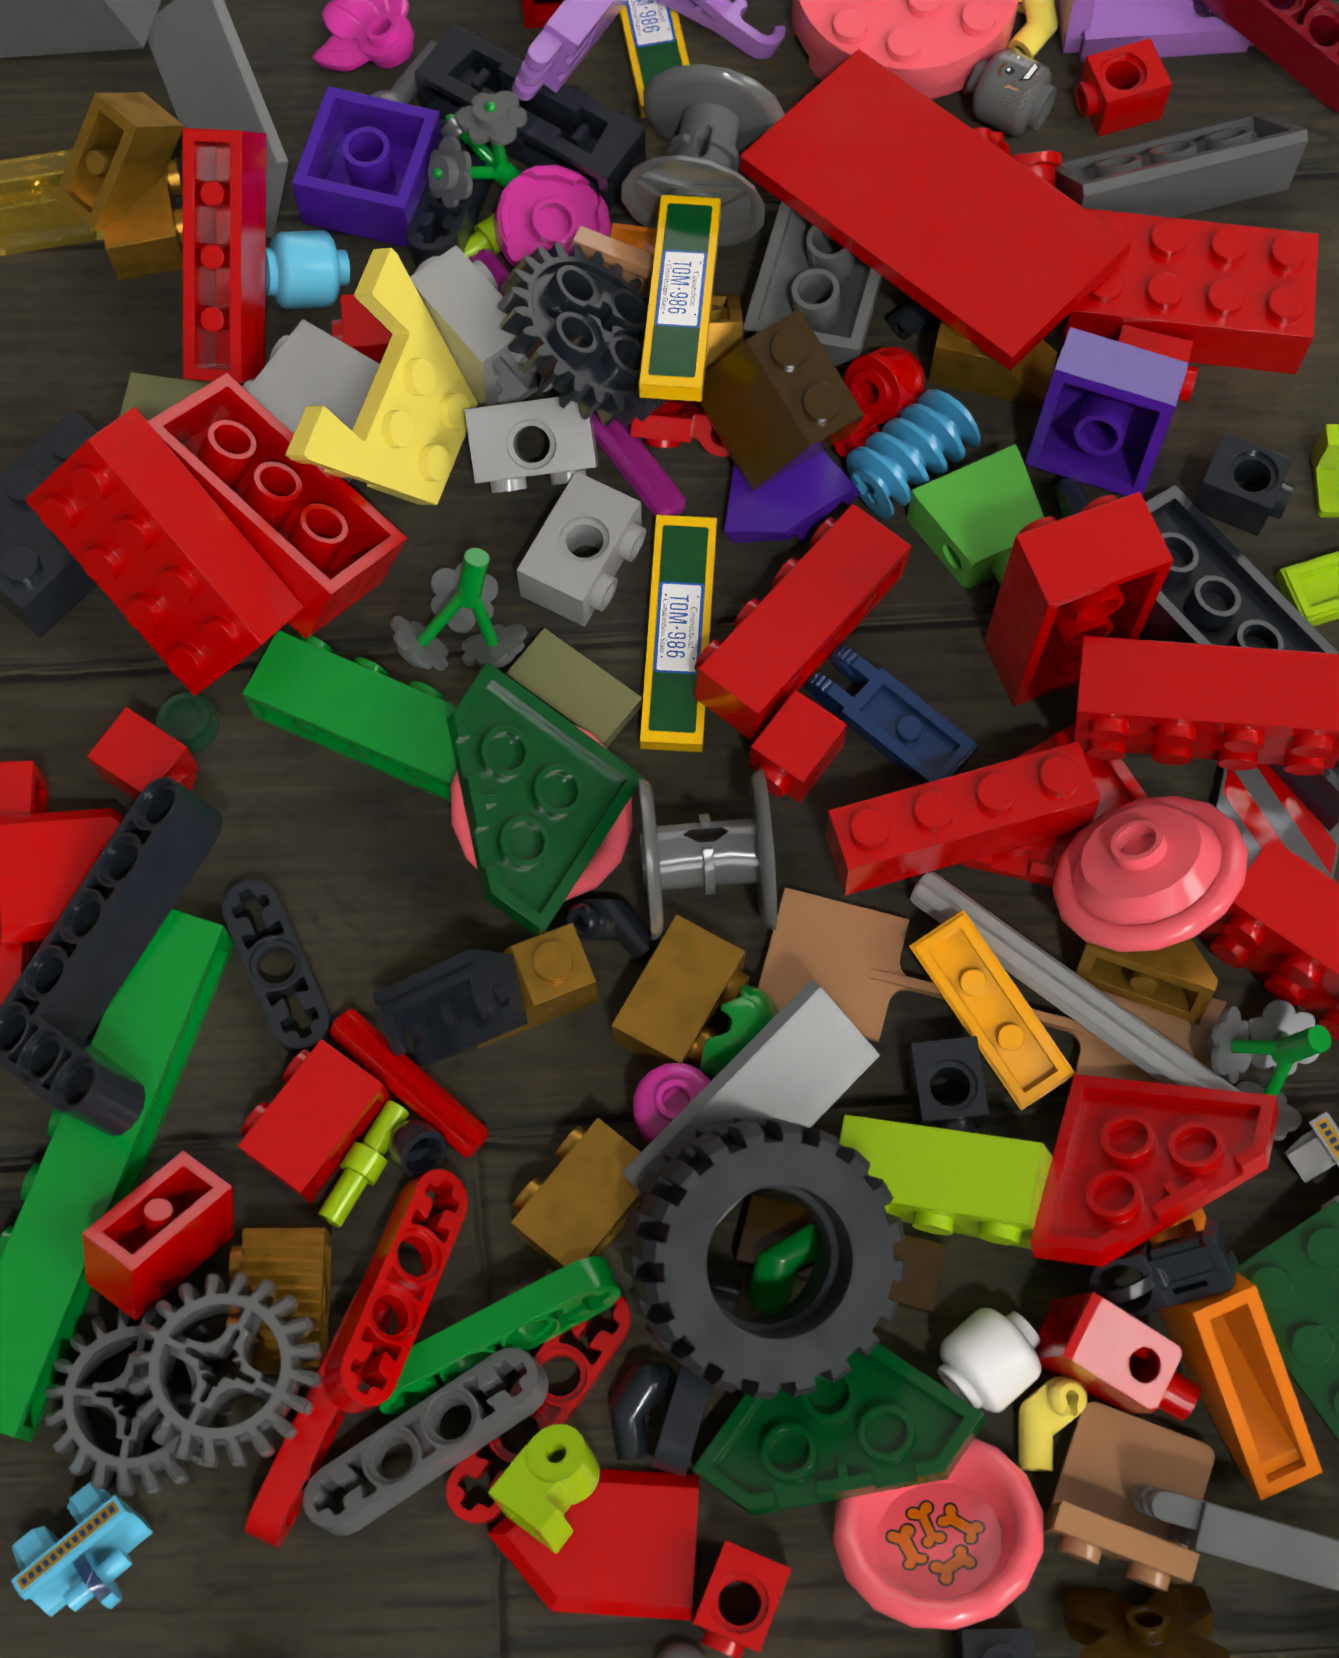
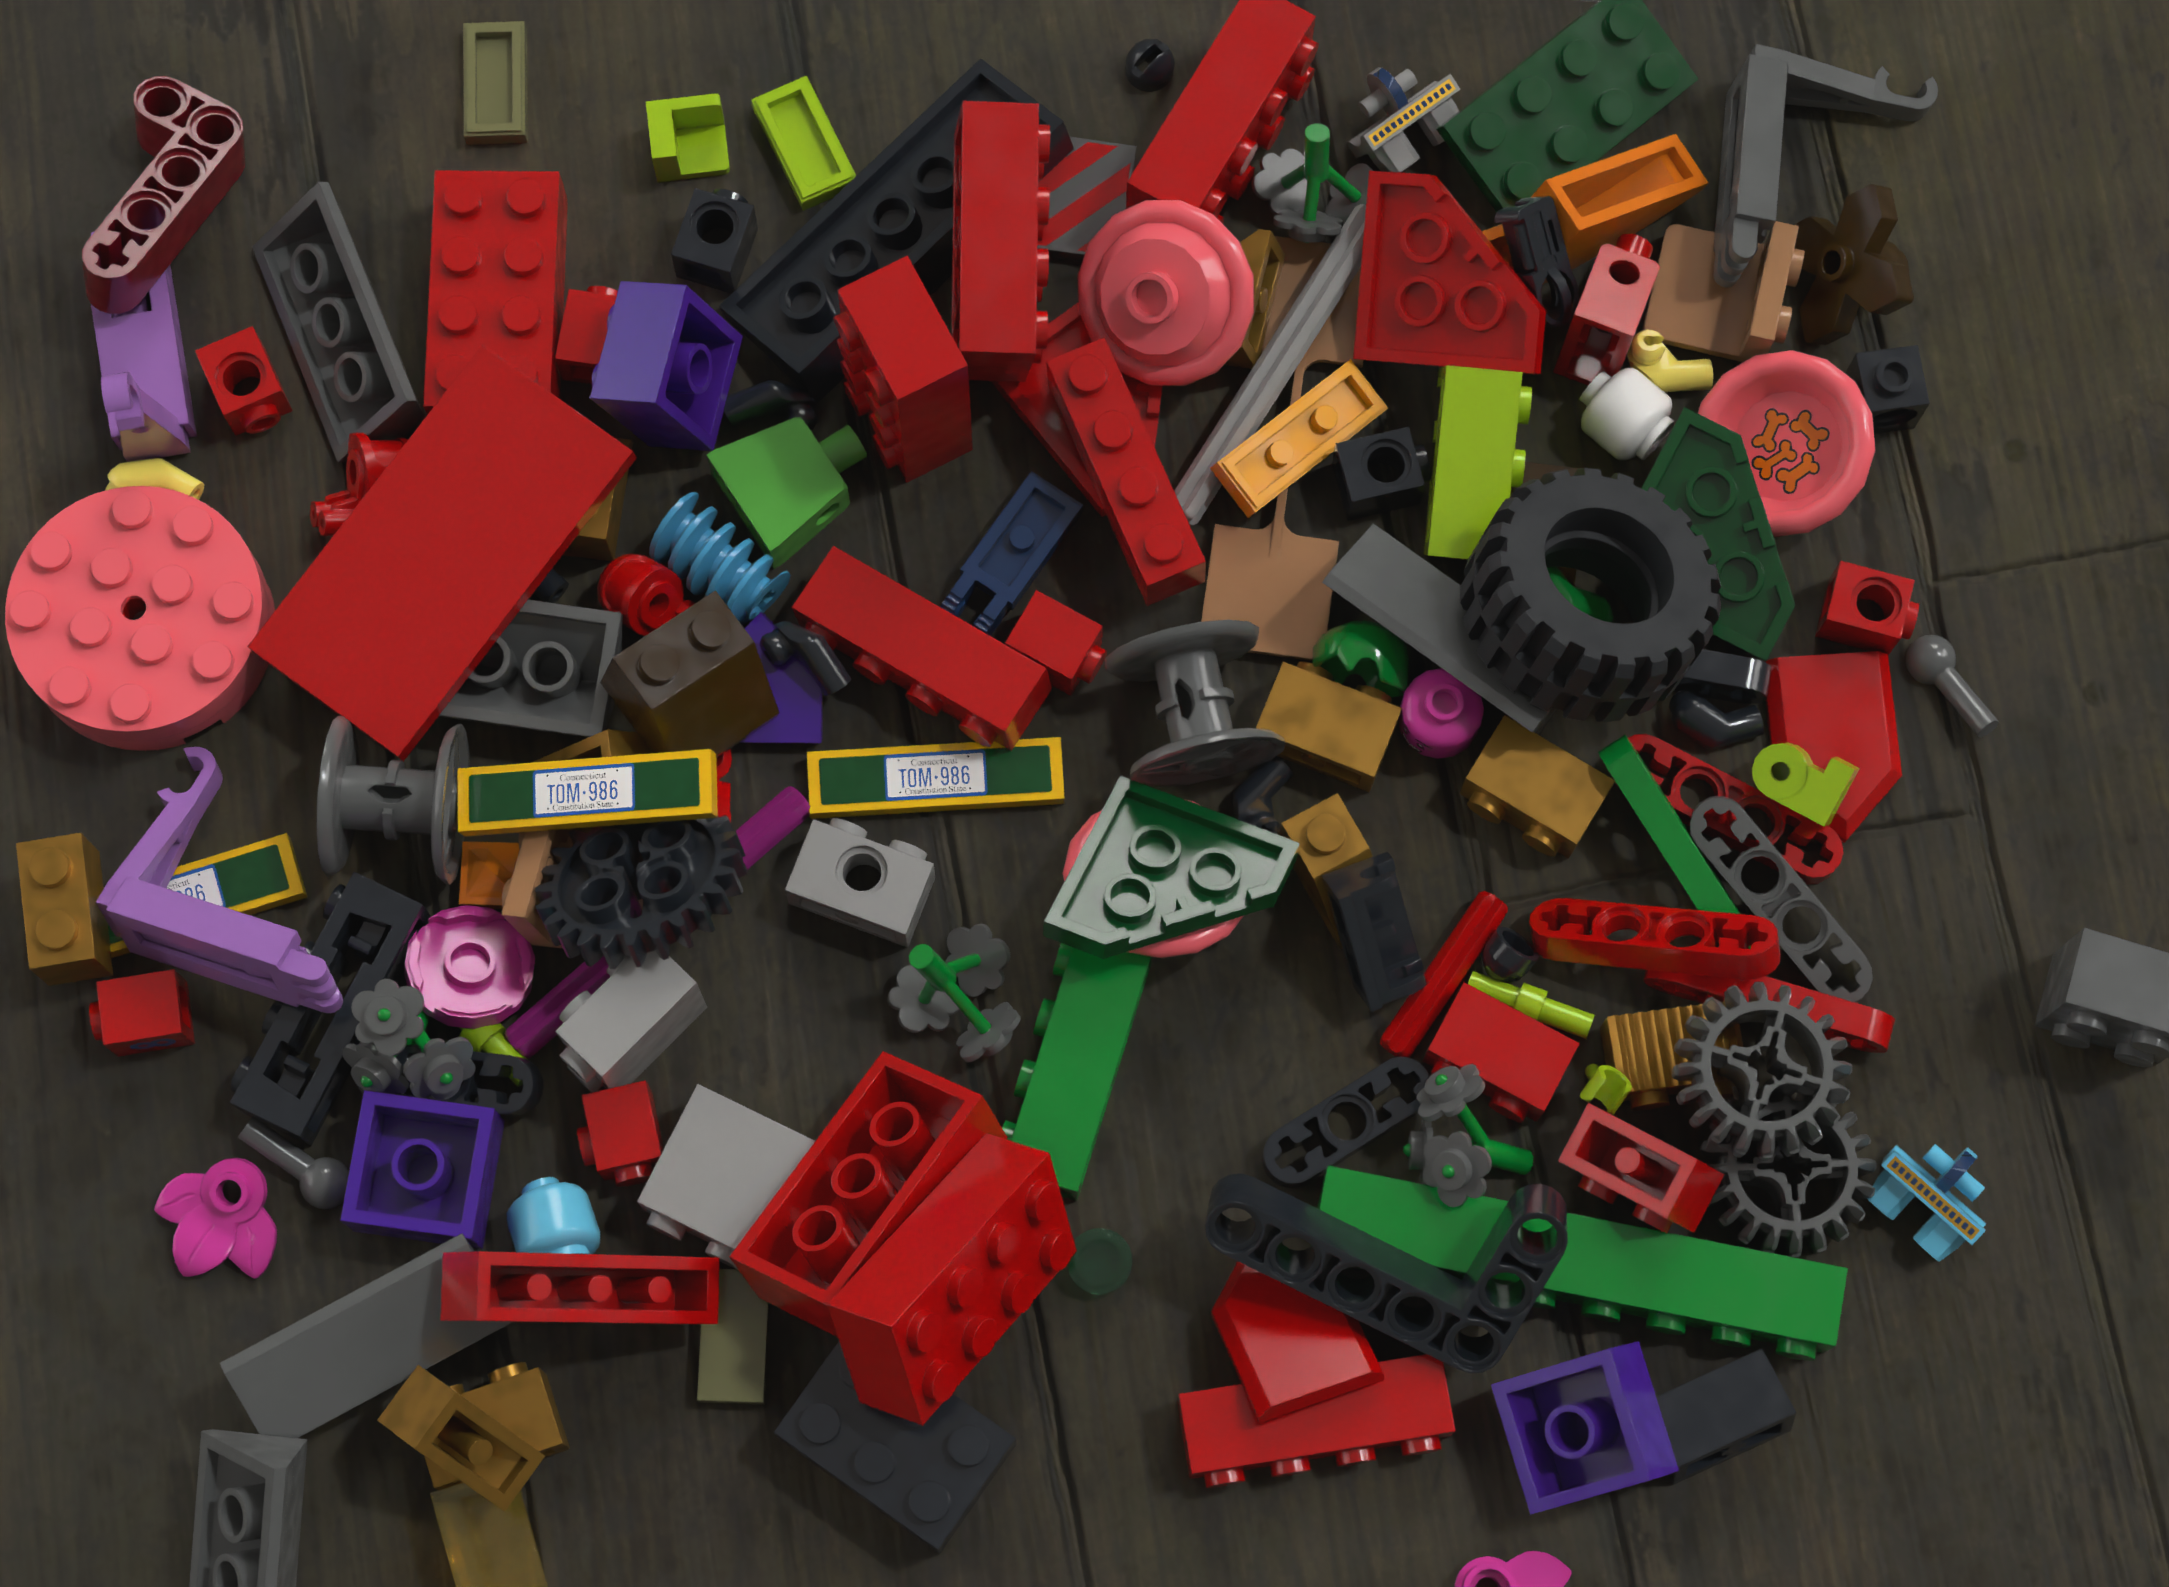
camera: 100 degrees left, 5 degrees up
red brick [87,707,199,801] -> none
light yellow wing [285,248,478,505] -> none
light grey brick [464,397,599,493] -> none
olive tile [506,628,643,749] -> none
dark grey head [967,49,1057,137] -> none
none -> black arm [759,621,851,696]
none -> dark grey plant [1403,1064,1533,1207]
none -> lime hand [1580,1064,1632,1115]

